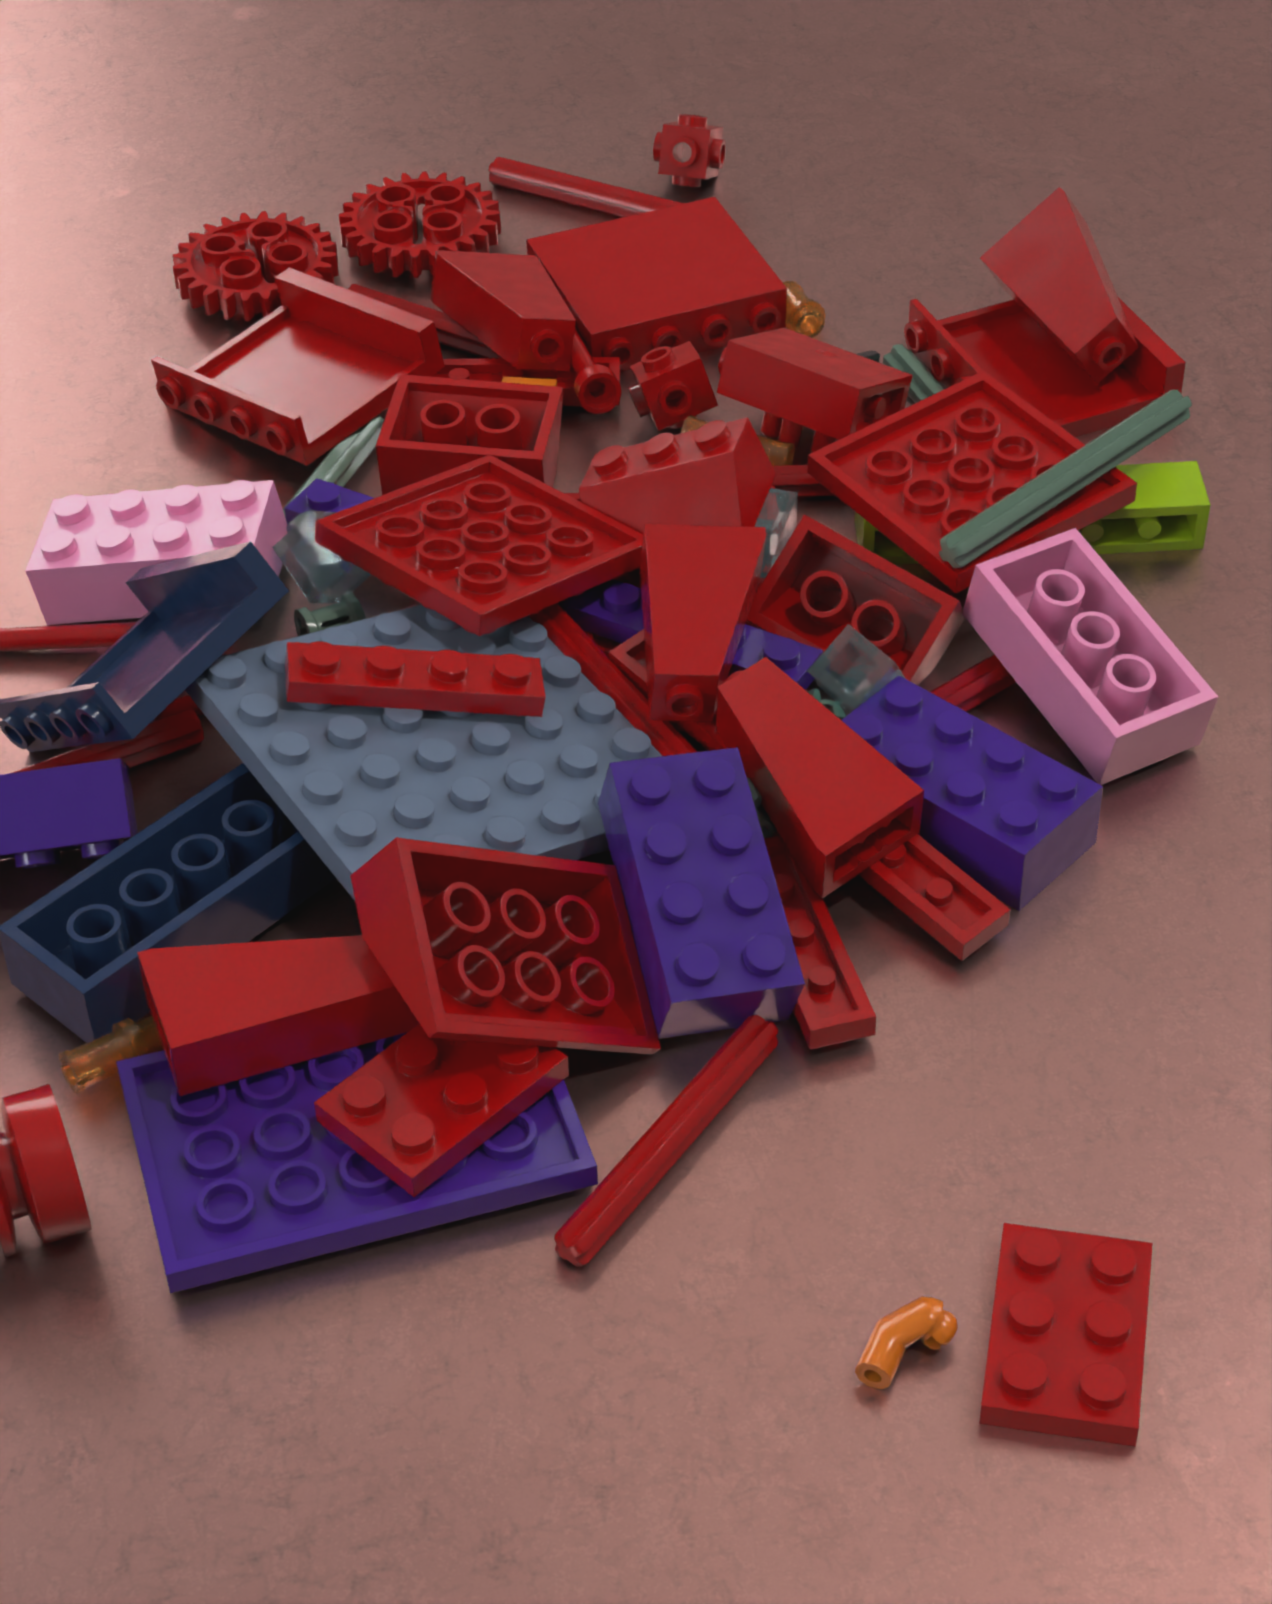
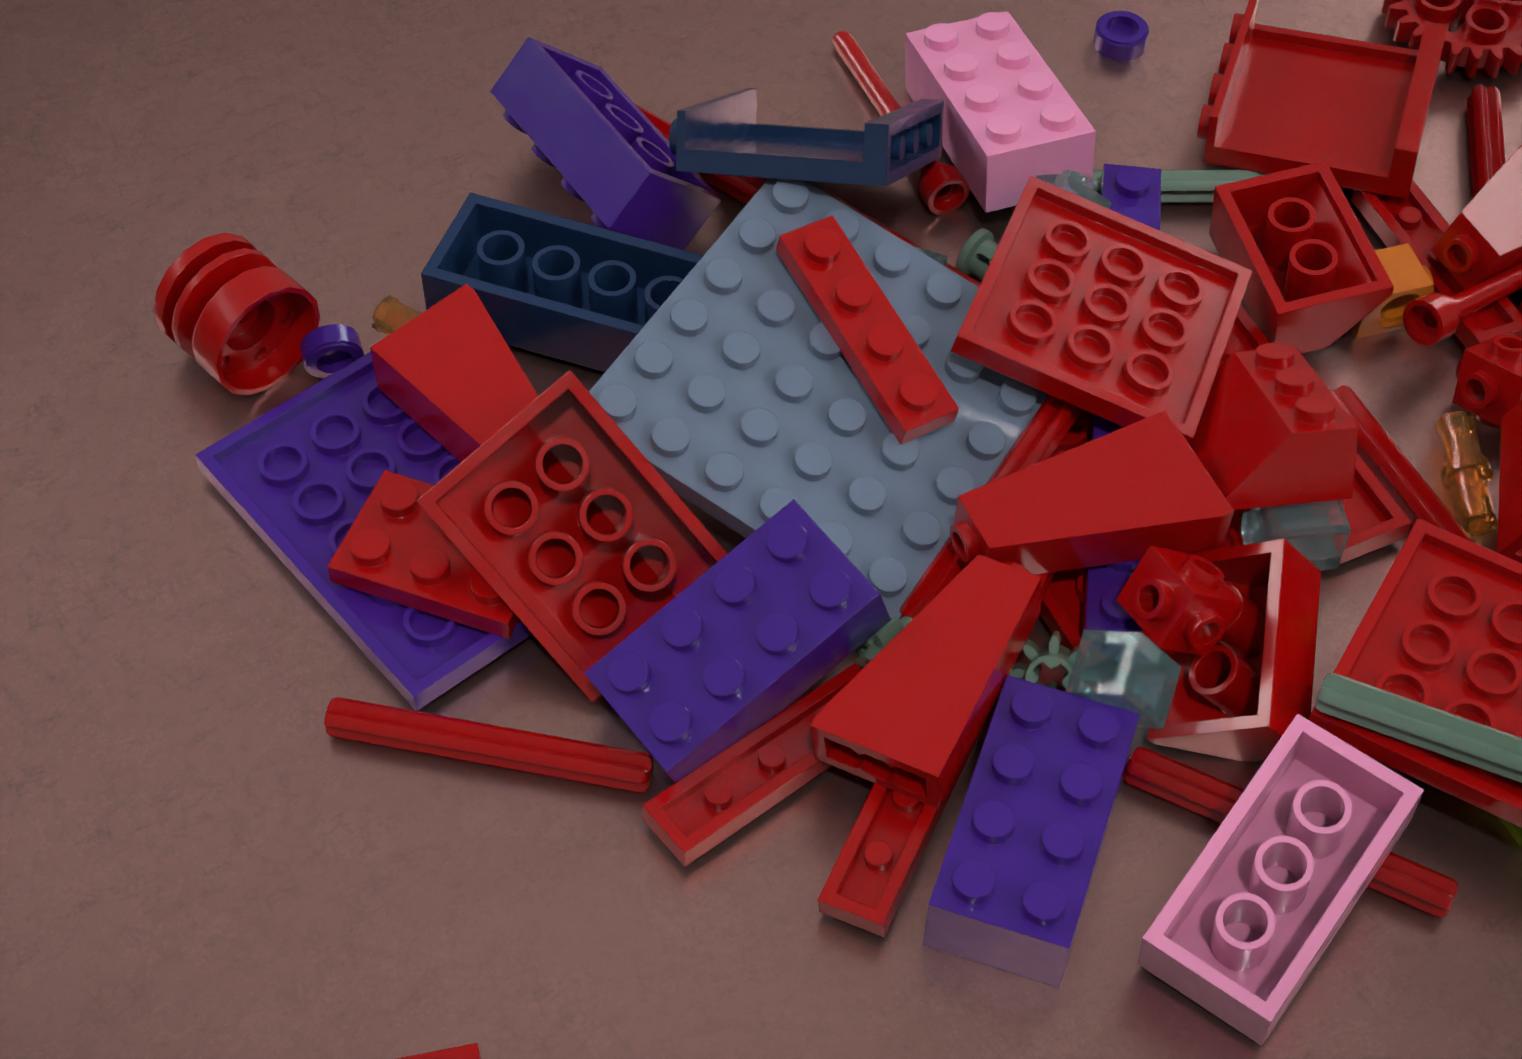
camera: 65 degrees right, 10 degrees up
orange arm [855,1296,958,1389] -> none
none -> dark purple tile [300,324,364,379]
none -> dark purple tile [1093,11,1149,61]
none -> red brick [1116,545,1242,657]

